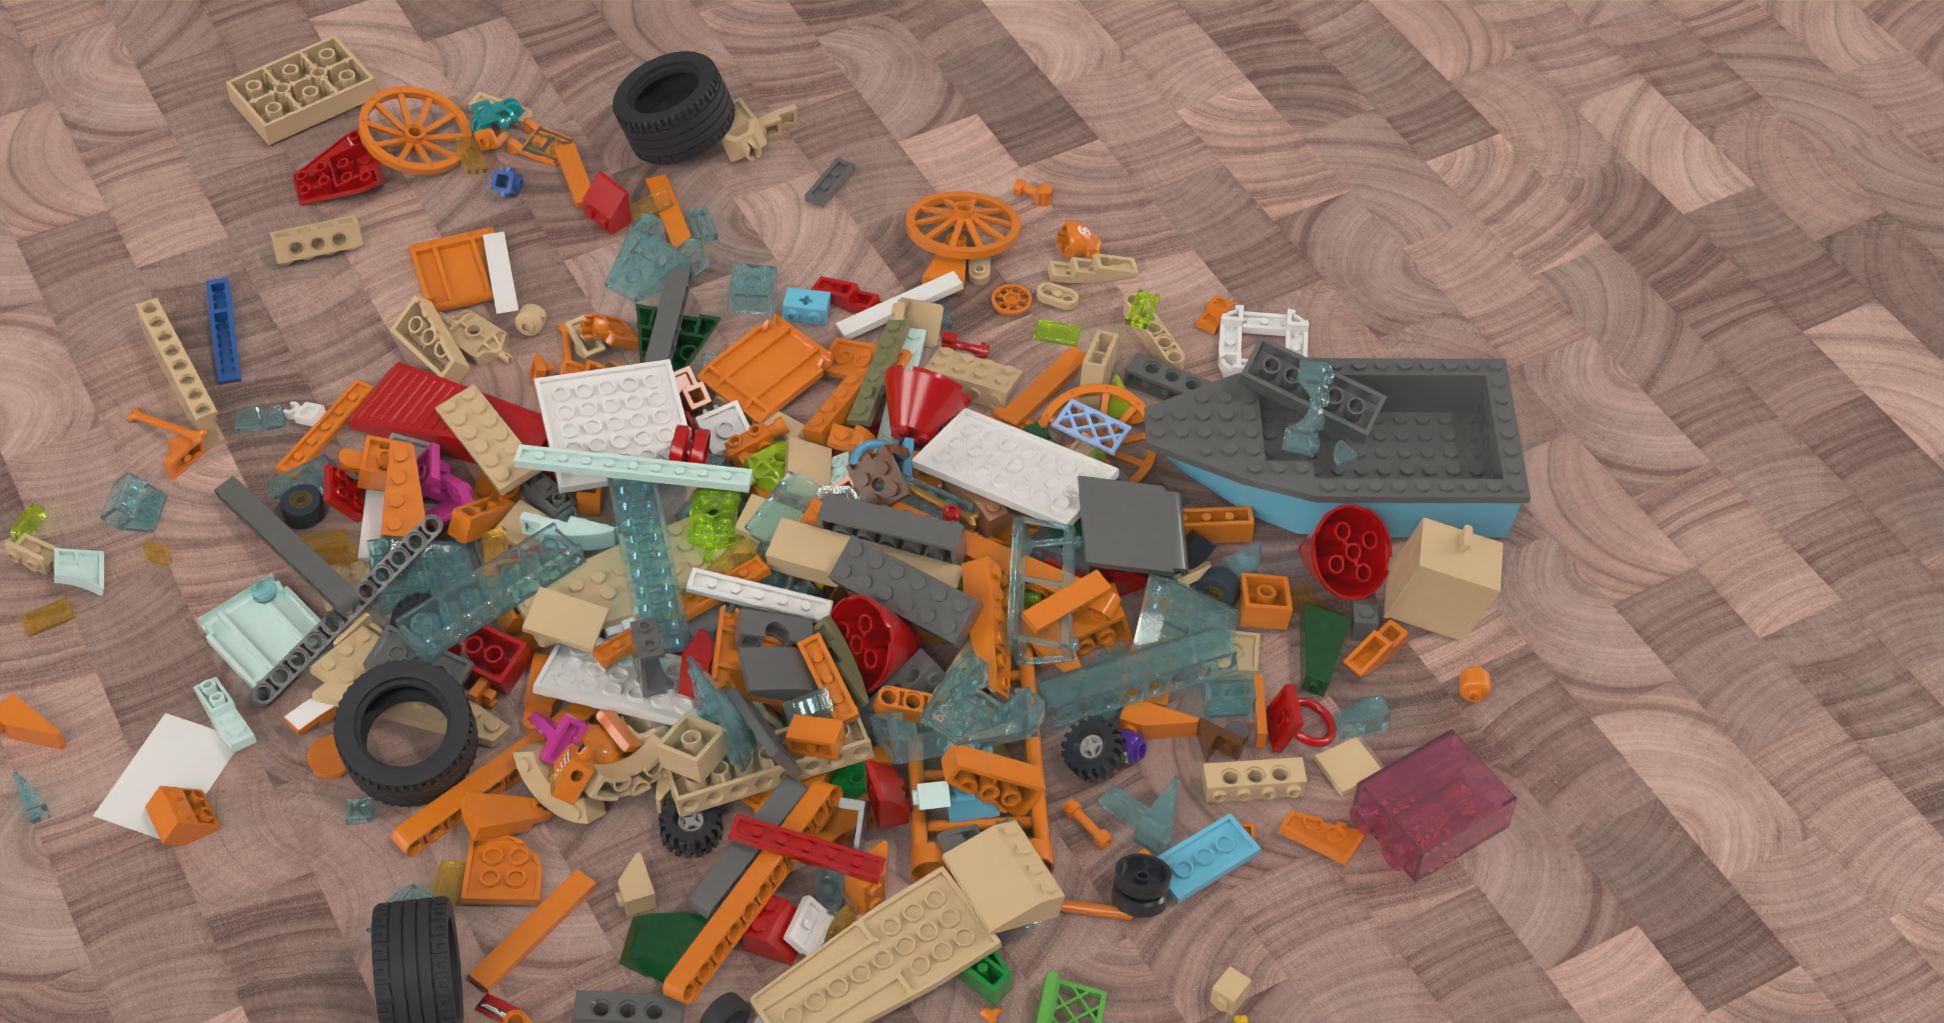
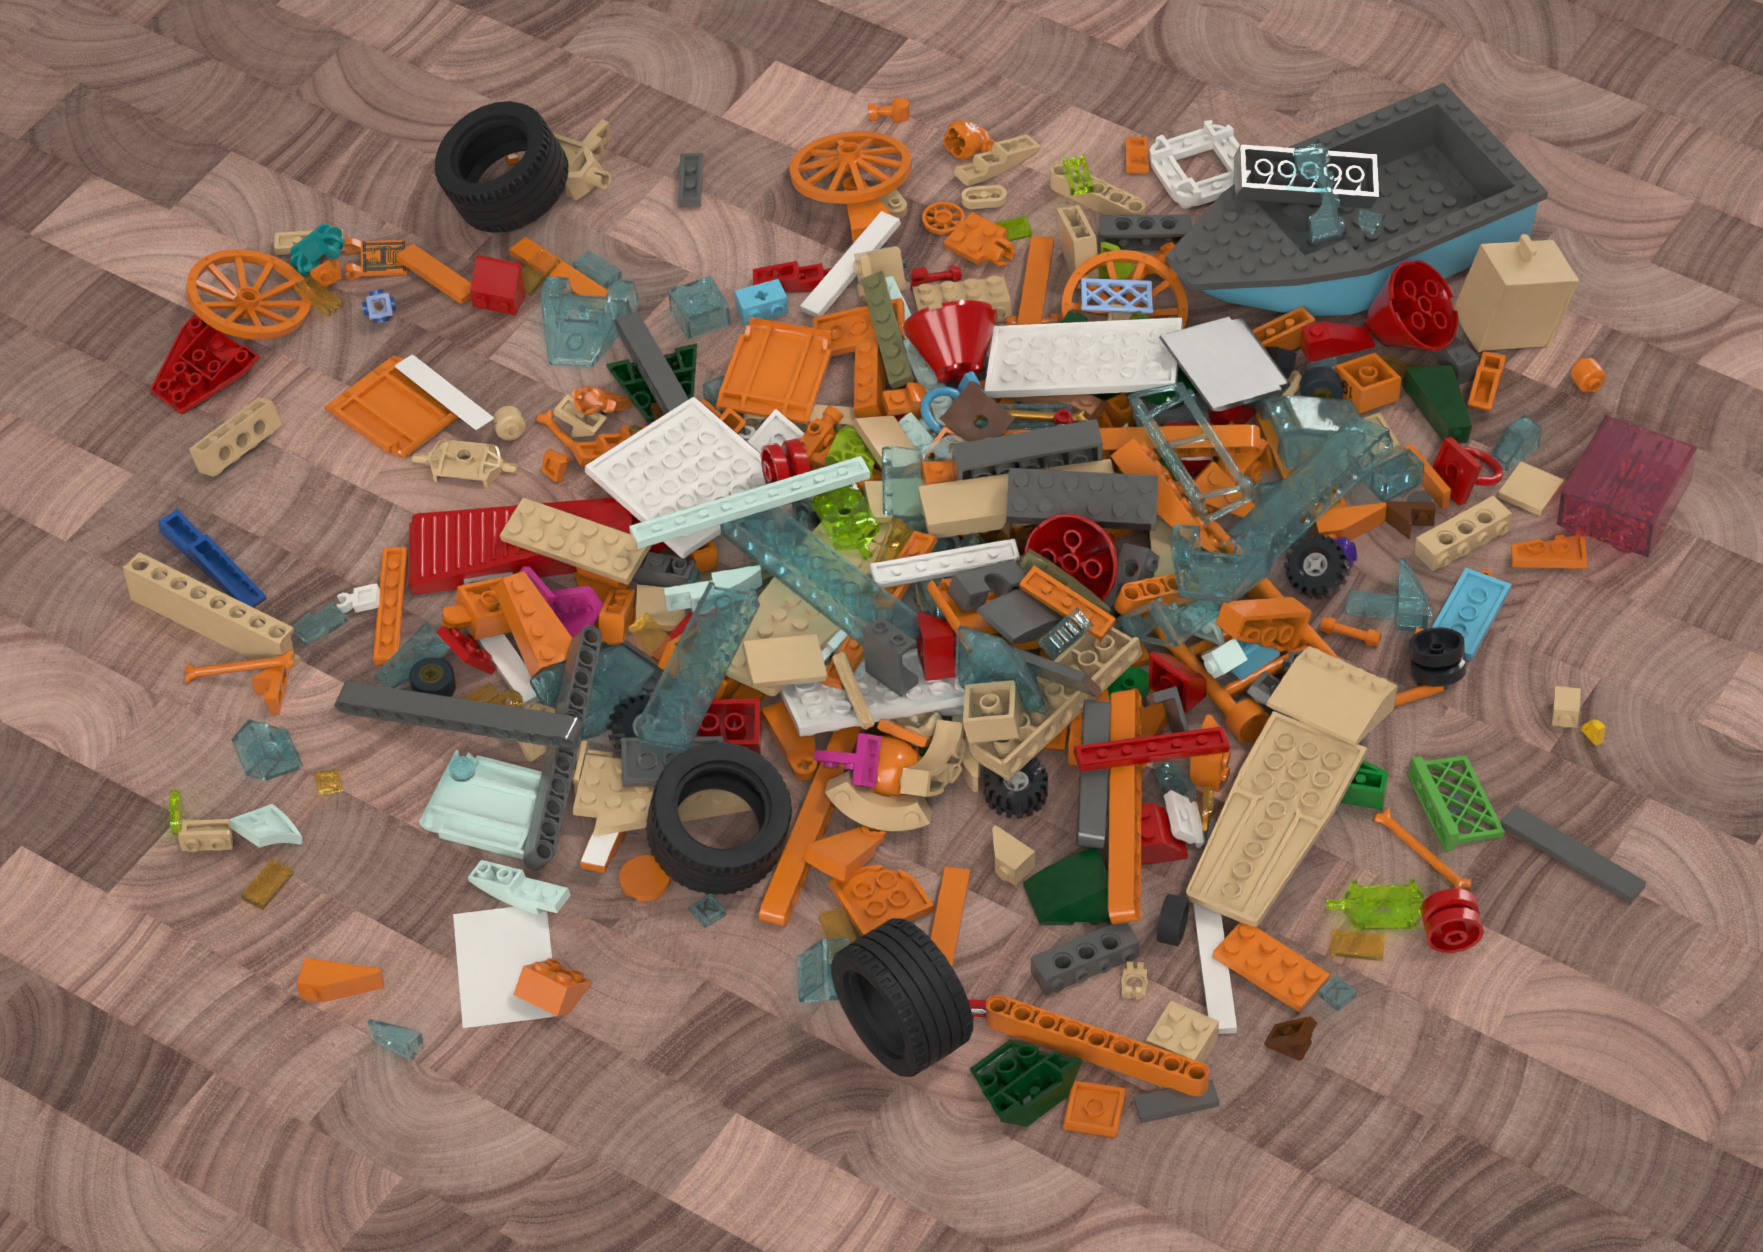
camera: 25 degrees left, 0 degrees up
tan brick [226,35,377,145] -> none
tan wedge [390,295,470,383] -> none
orange torso [549,740,597,806] -> none
orange brick [786,714,846,760] -> none
orange tile [1021,570,1112,634] -> none
none -> tan axle [832,652,875,730]
none -> orange plate [943,212,1015,267]
none -> red slope [1300,322,1375,363]

